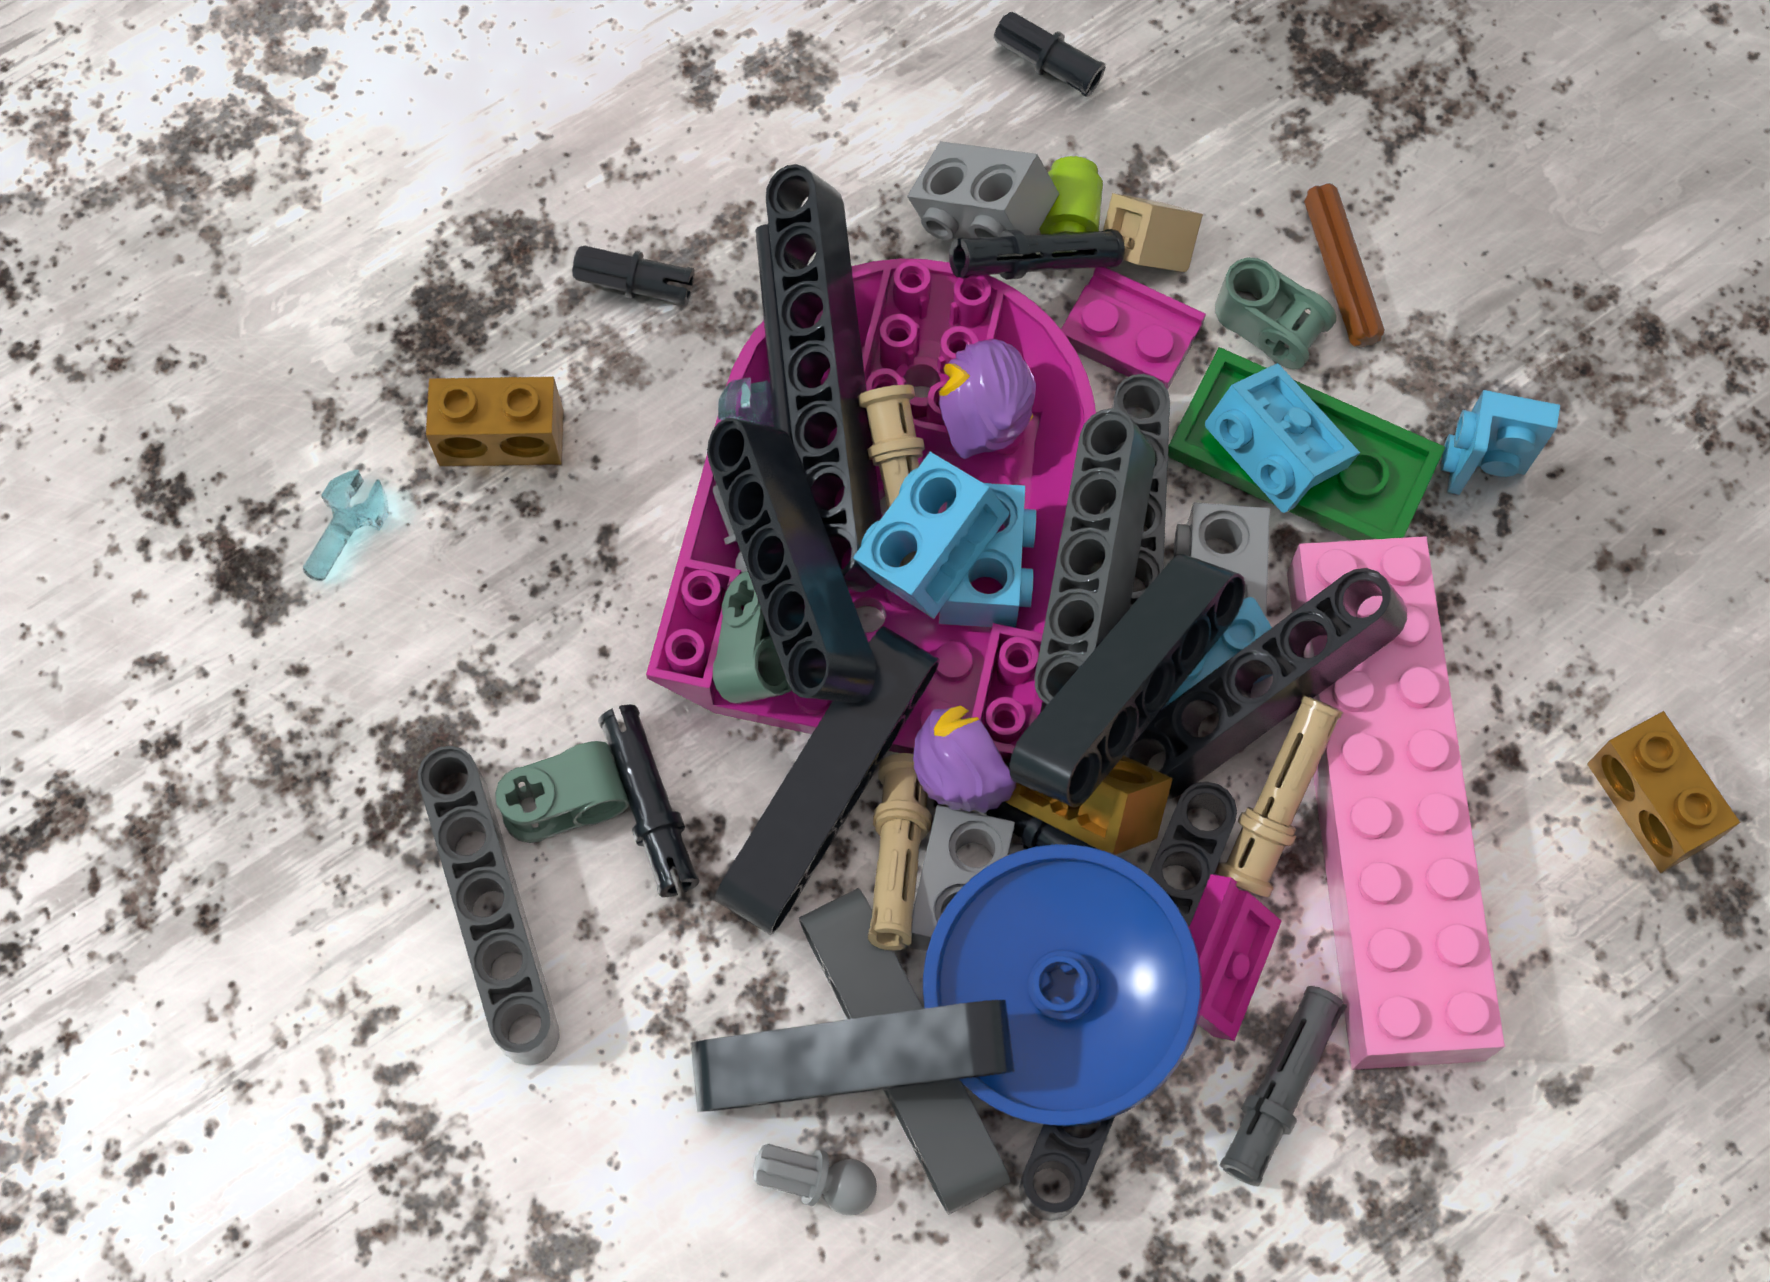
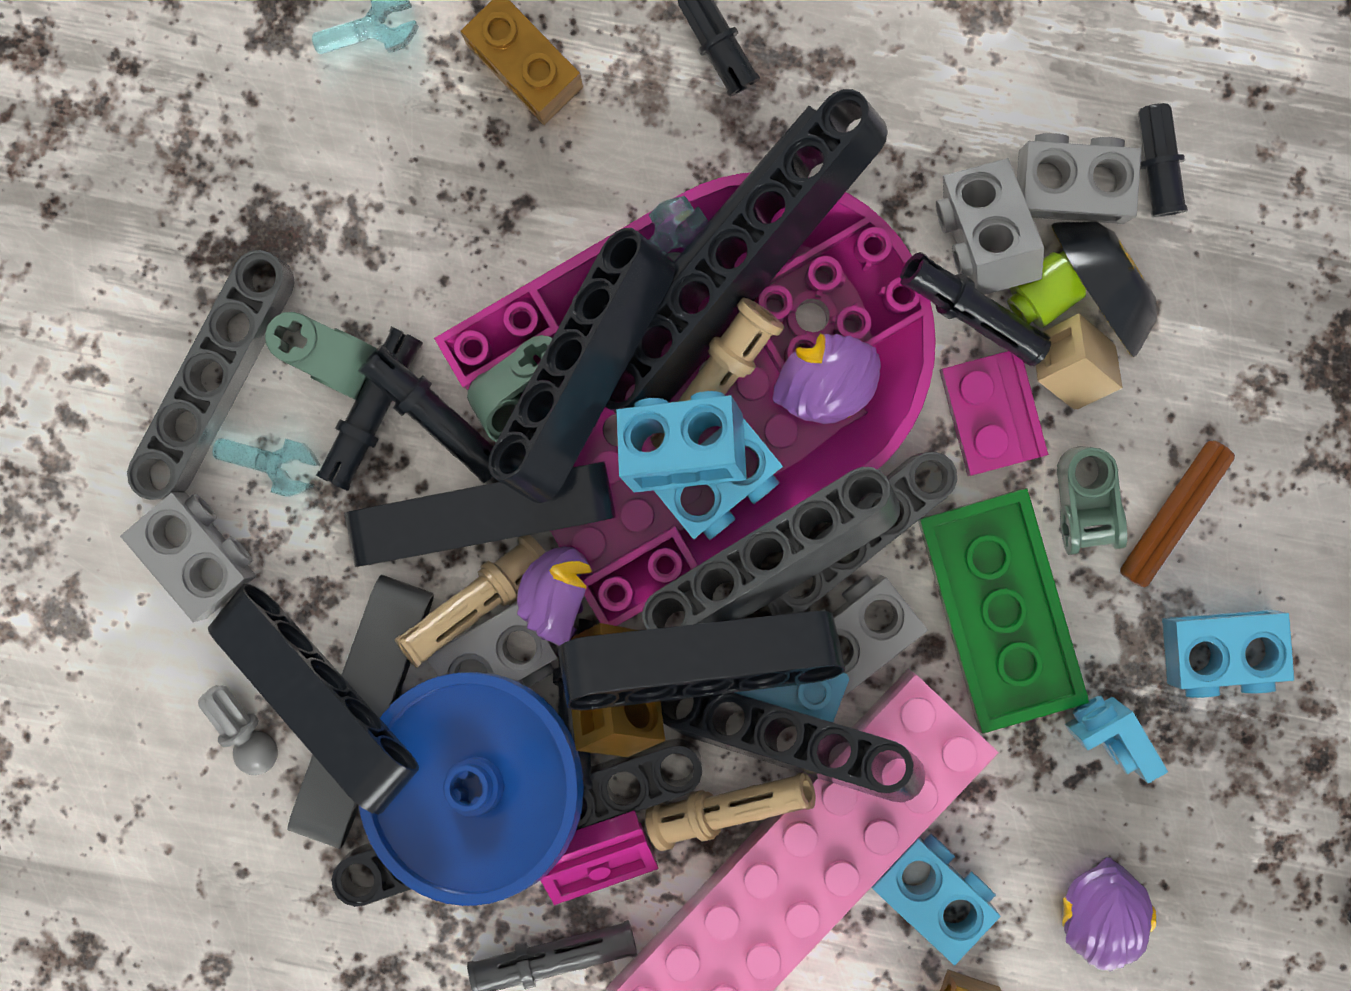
camera: 45 degrees right, 20 degrees up
medium azure bracket [1205,363,1360,513] -> none
none -> light grey brick [120,492,256,622]
none -> clear light blue bar [212,438,320,497]
none -> black pin [358,344,494,483]
none -> medium azure brick [872,833,1001,966]
none -> light grey brick [1017,133,1142,224]
none -> black piece [1051,222,1157,357]
none -> medium lavender hair [1062,857,1157,972]
none -> medium azure brick [1162,610,1294,698]

